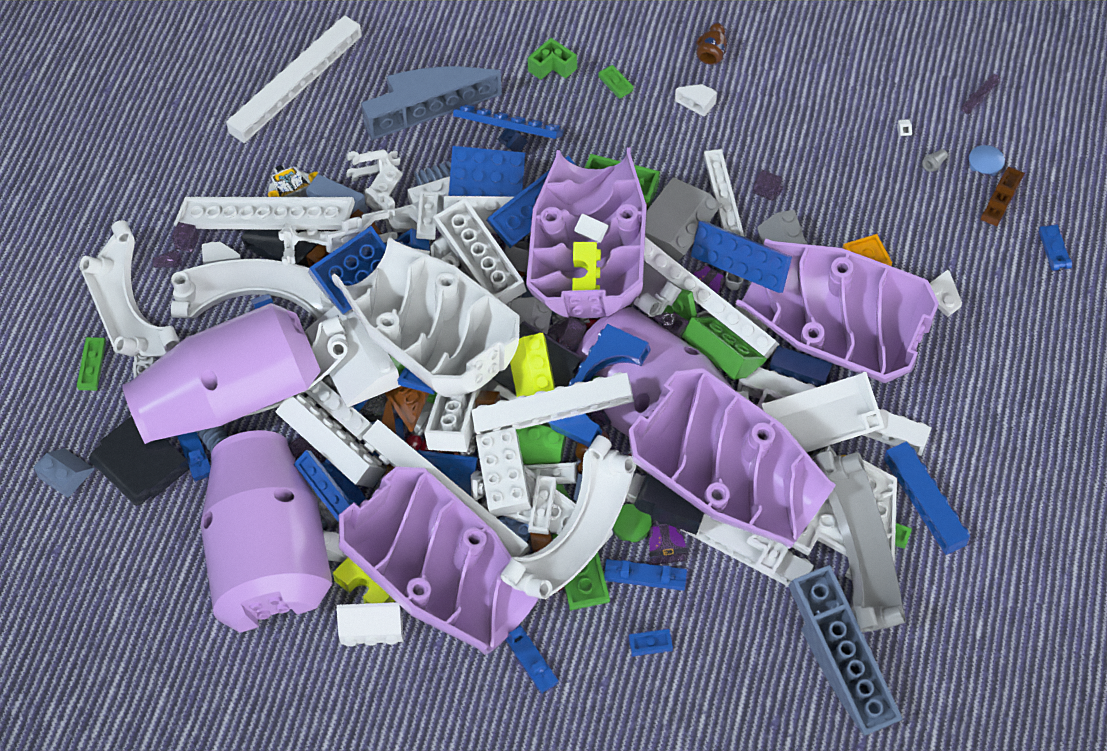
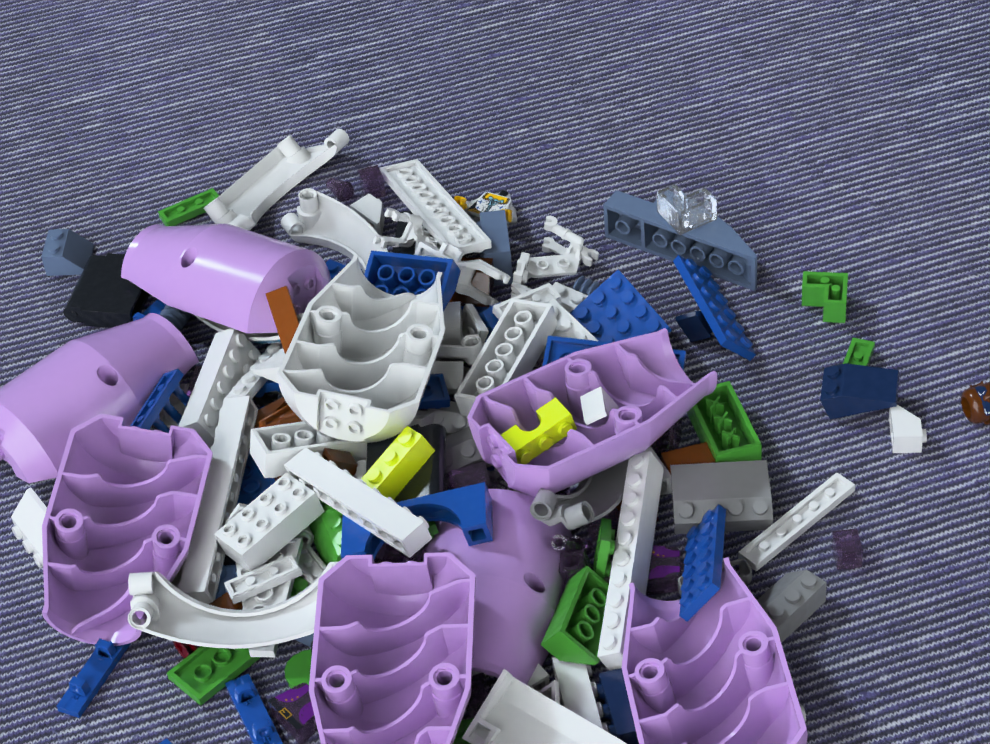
camera: 60 degrees right, 15 degrees down
white brick [226,15,362,143] -> none
light orange plate [843,234,892,266] -> none
none -> dark orange tile [266,286,300,354]
none -> clear brick [656,184,717,235]
none -> dark blue slope [820,363,900,420]

